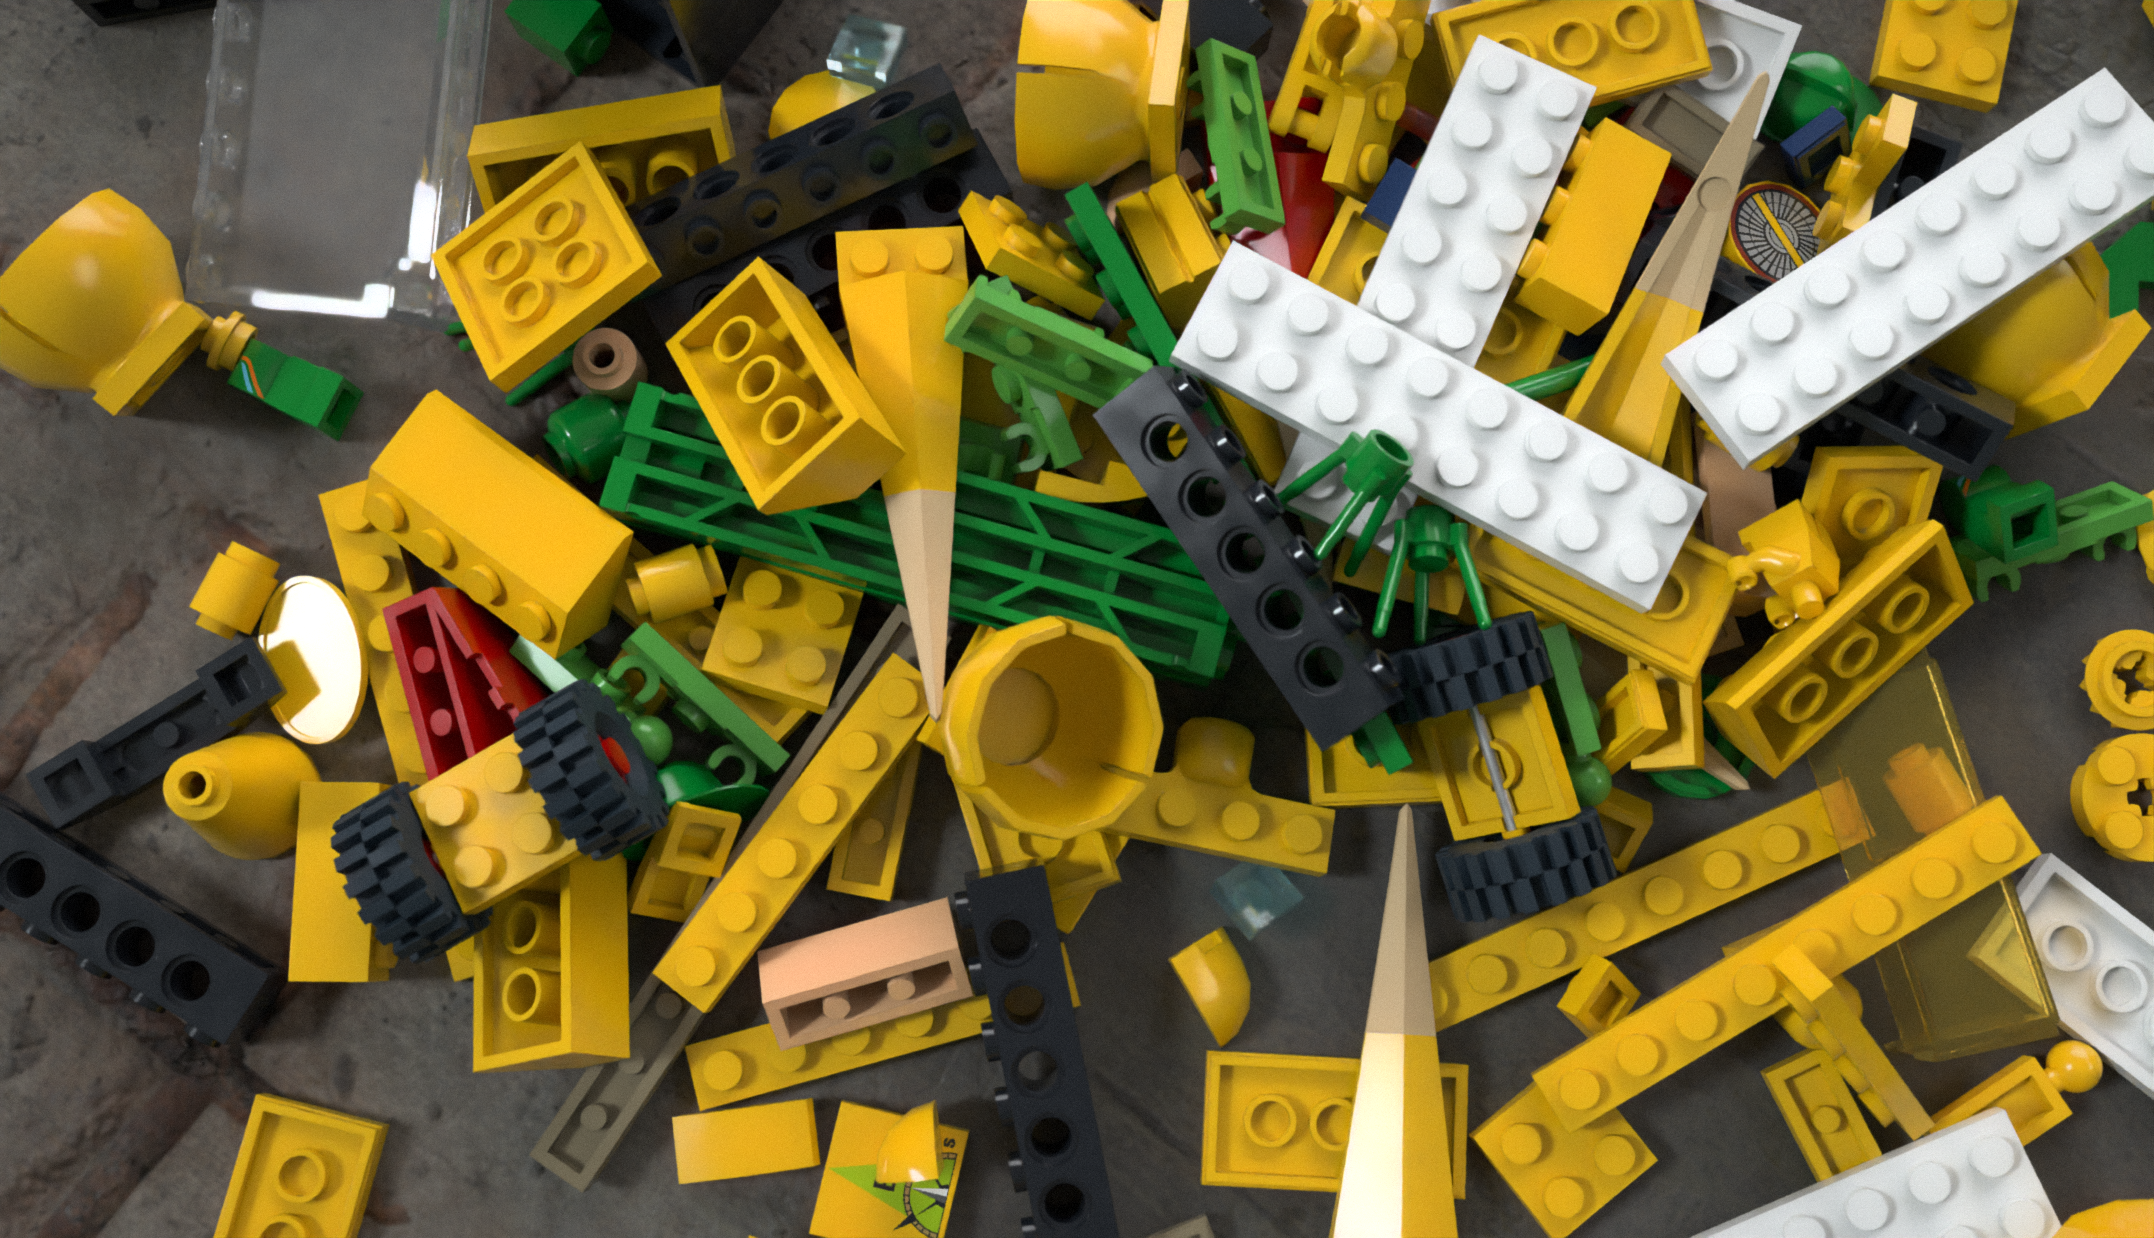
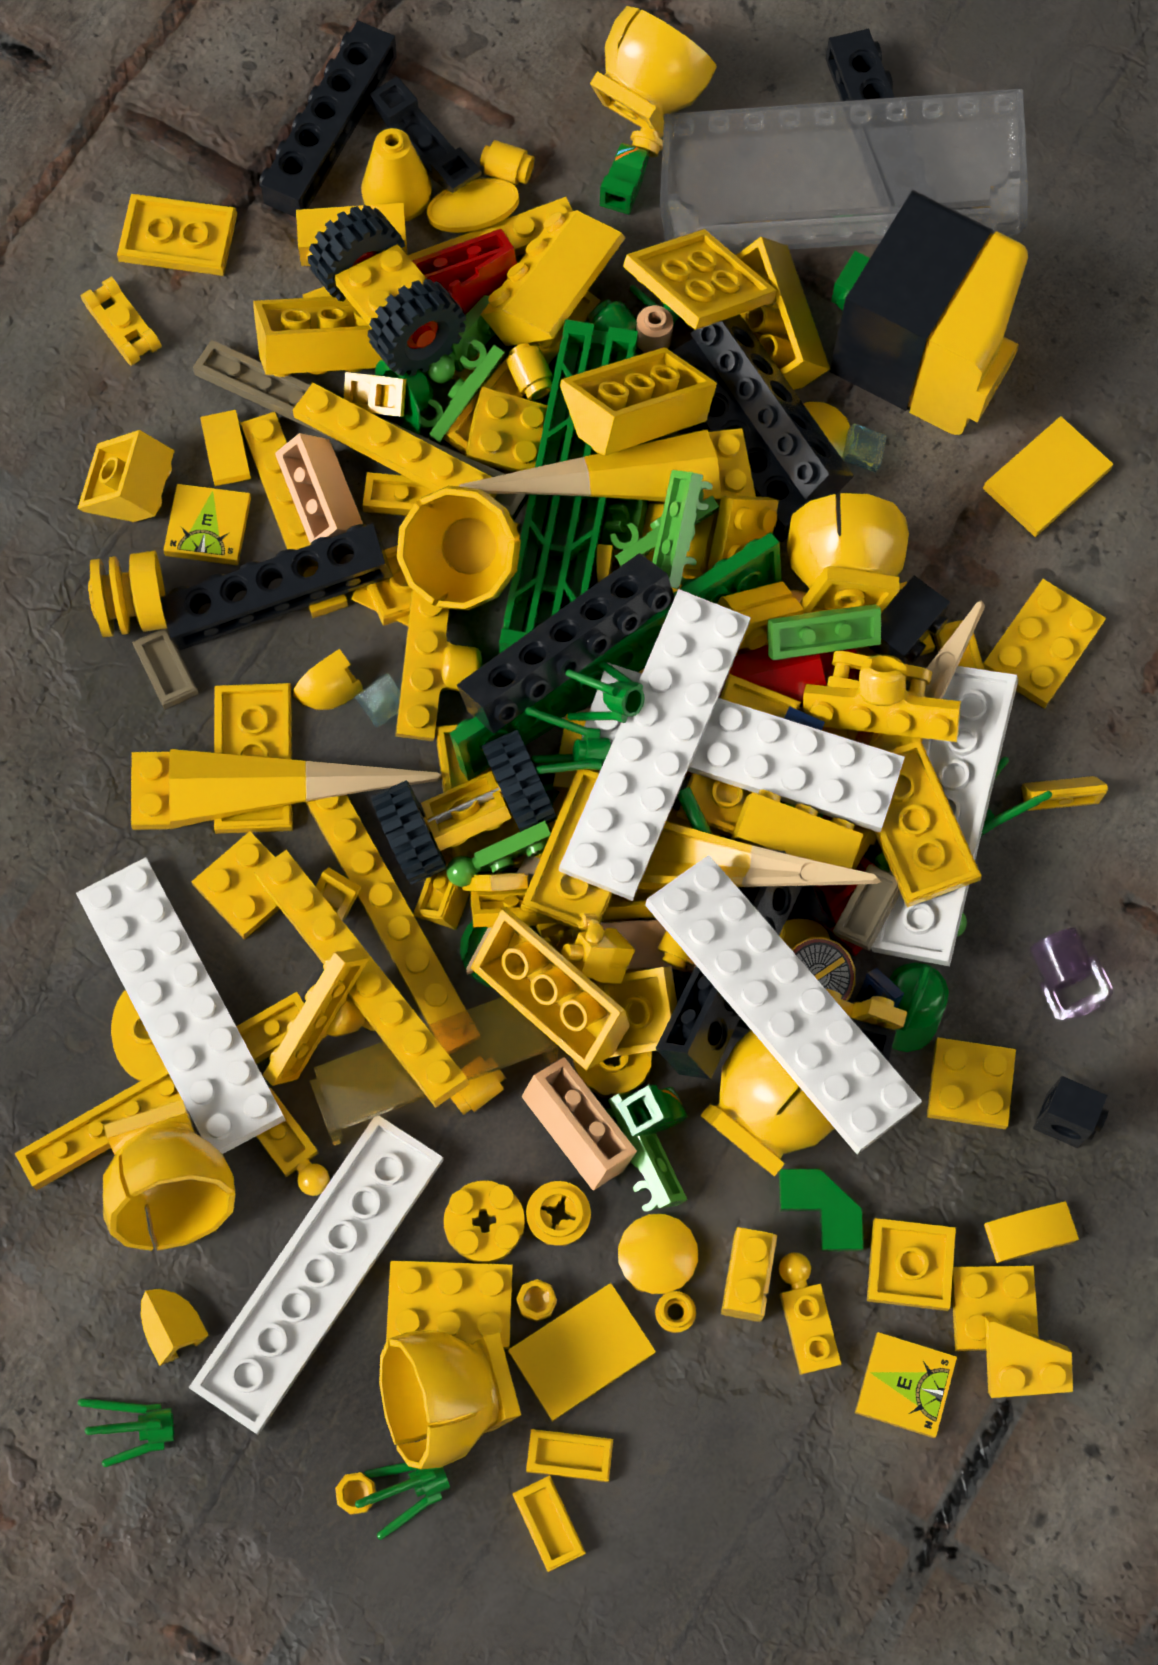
camera: 85 degrees right, 10 degrees down
yellow brick [875,1100,944,1183] -> none
none -> light nougat brick [521,1057,637,1191]

